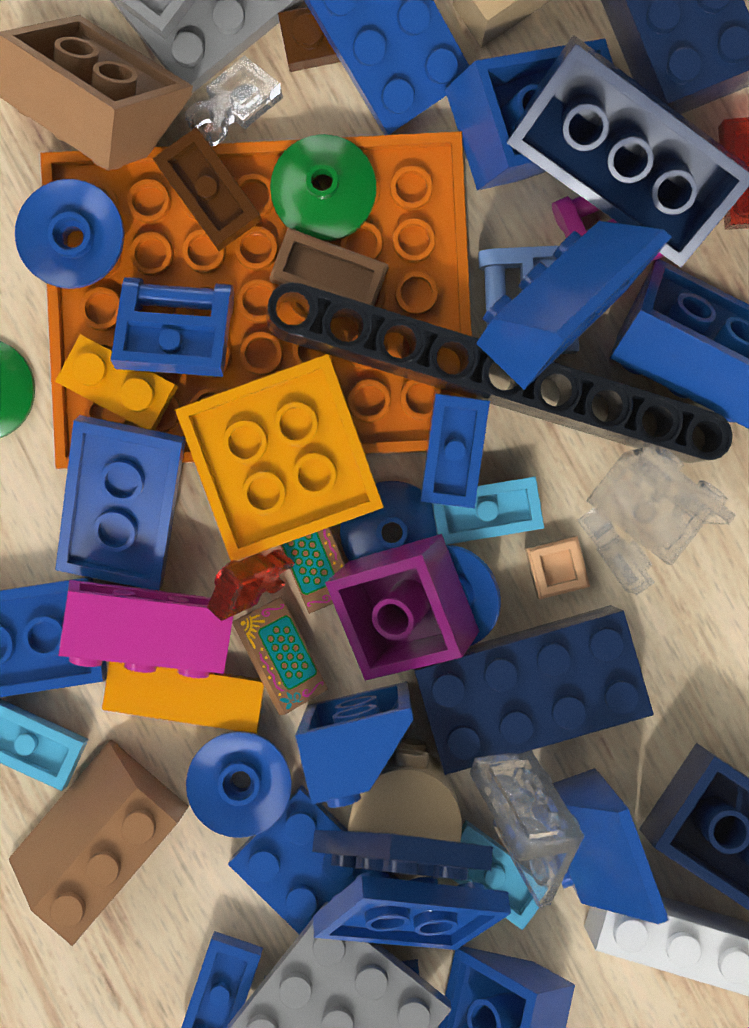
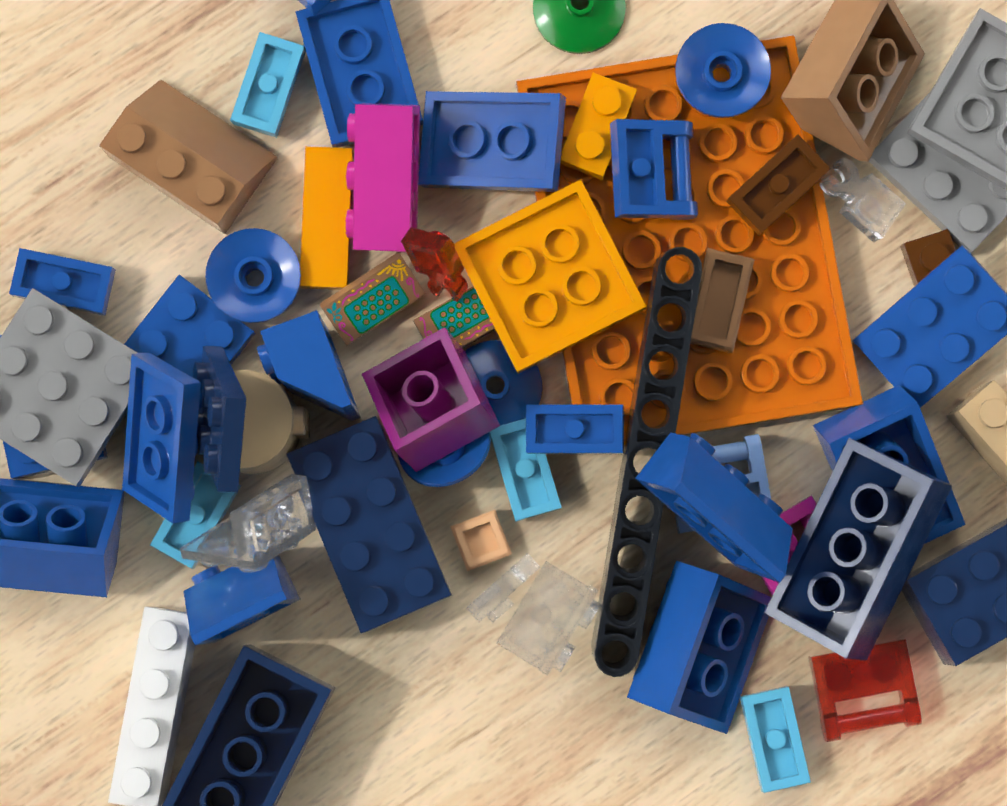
camera: 80 degrees right, 5 degrees down
green dish [270,134,377,242] -> none

